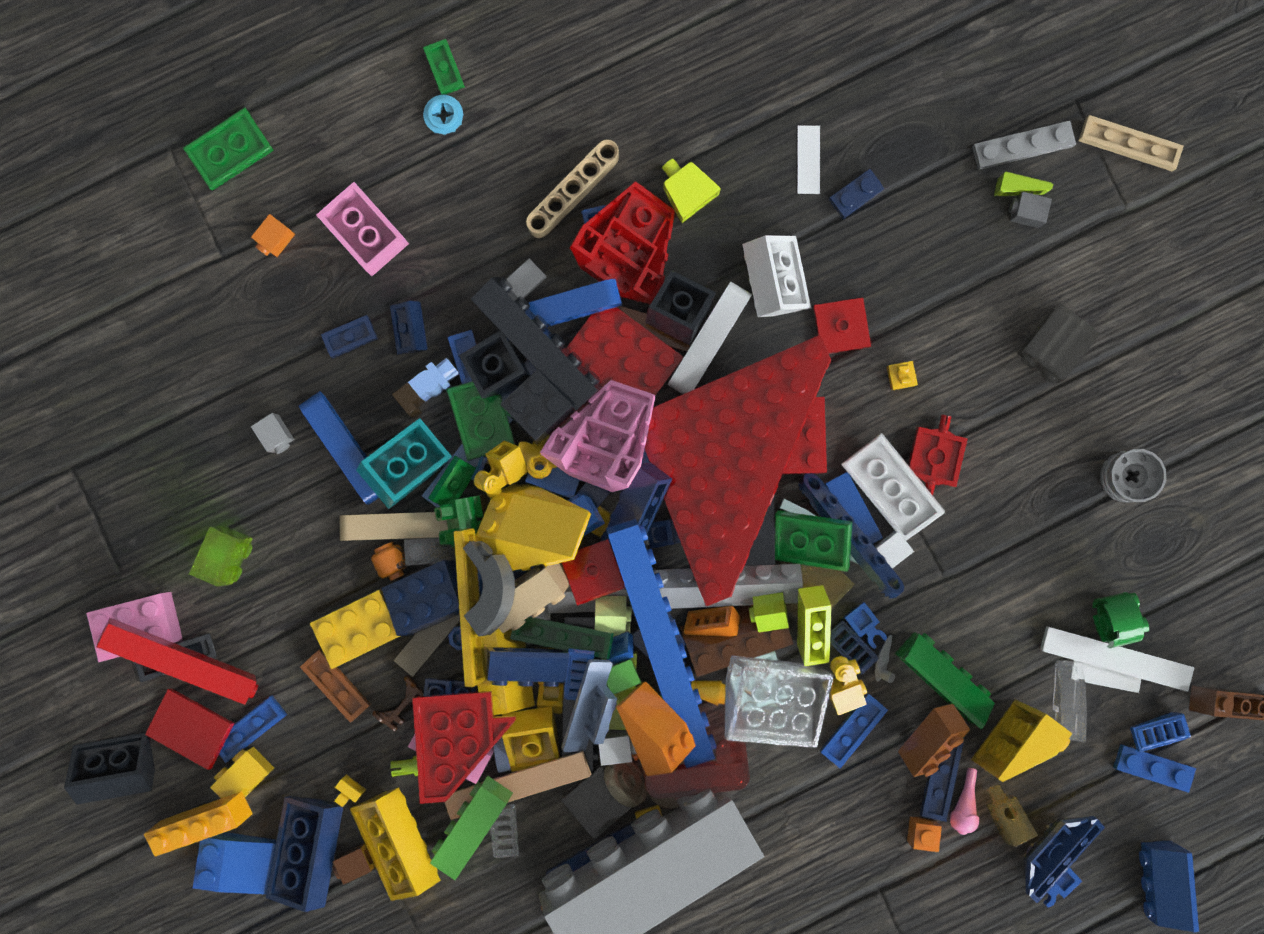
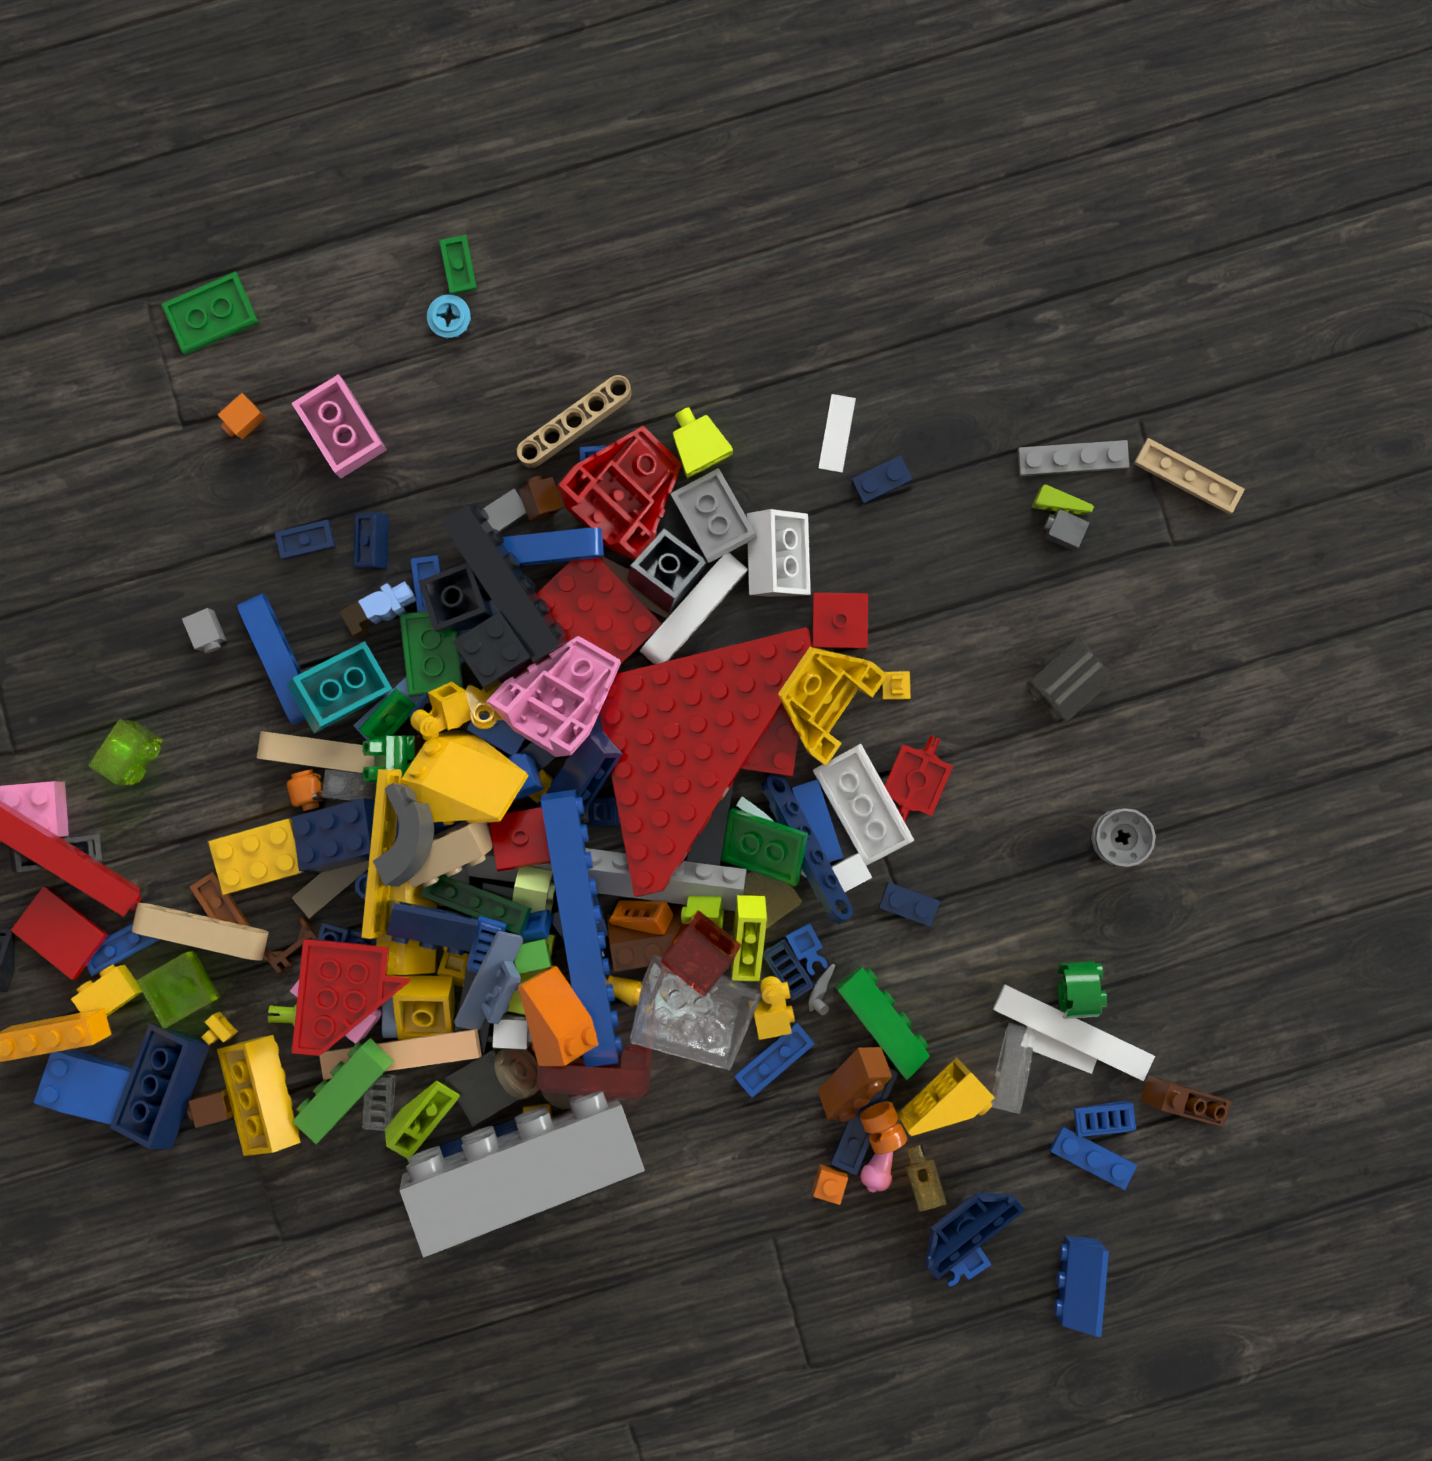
camera: 10 degrees right, 0 degrees up
none -> tan beam [132,903,269,960]
none -> clear neon green brick [136,950,220,1029]
none -> lime slope [385,1081,460,1159]
none -> reddish brown brick [519,476,563,522]
none -> clear red slope [660,910,741,997]
none -> light grey plate [670,468,757,563]
none -> yellow wedge [778,647,887,766]
none -> orange wheel [859,1101,907,1154]
none -> dark blue plate [879,882,940,927]

